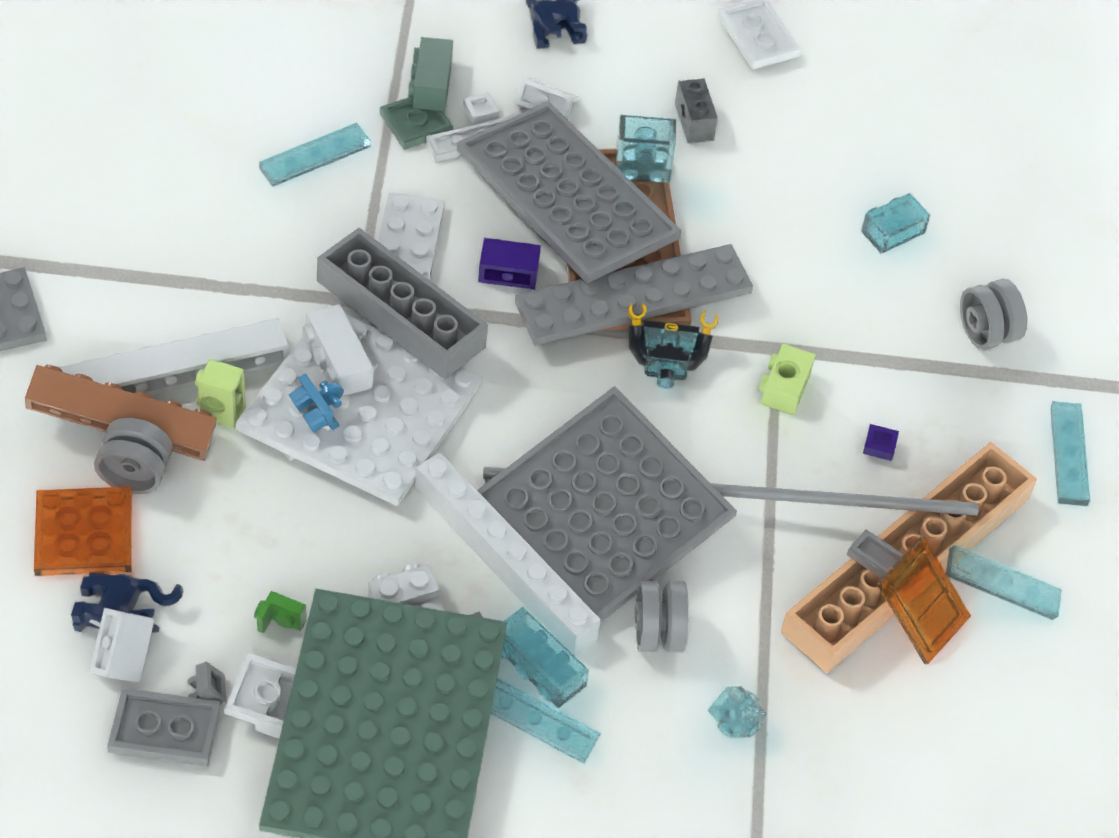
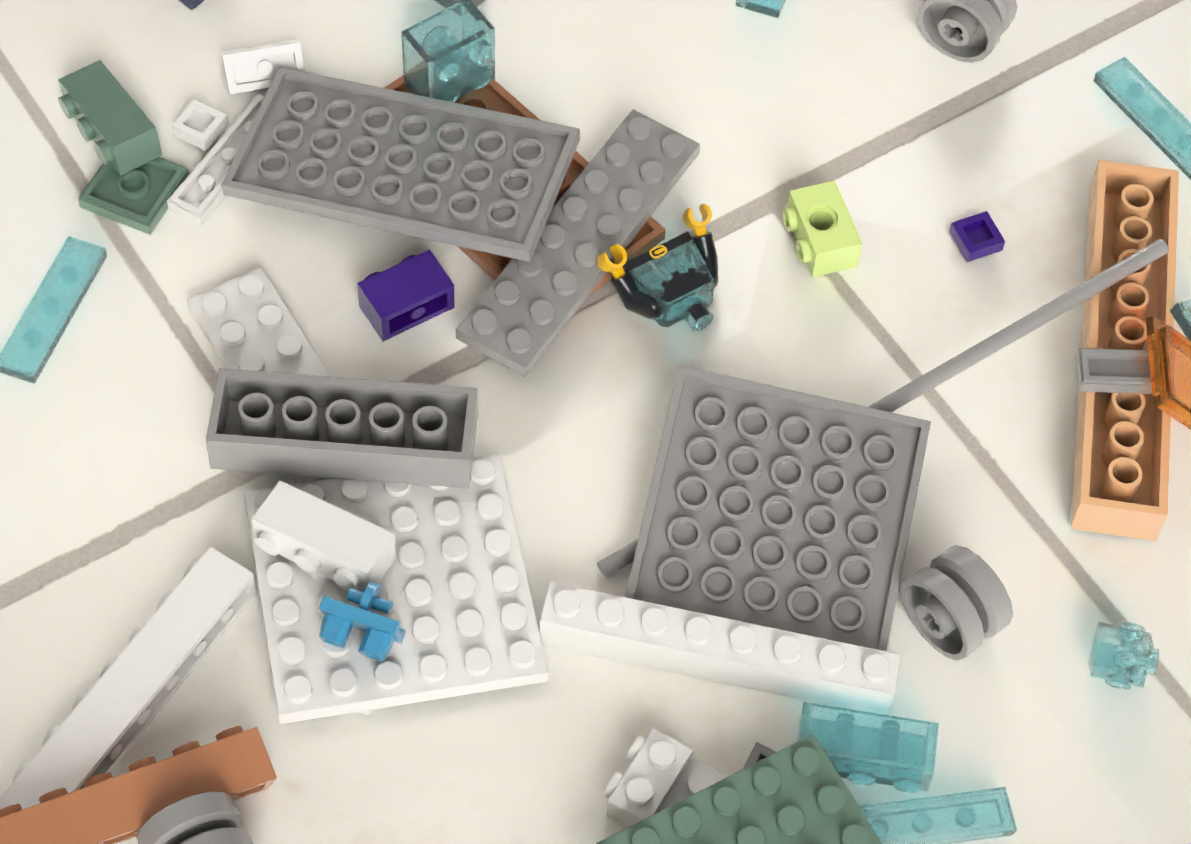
camera: 35 degrees left, 5 degrees up
yellowish green brick [195,359,246,429] -> none

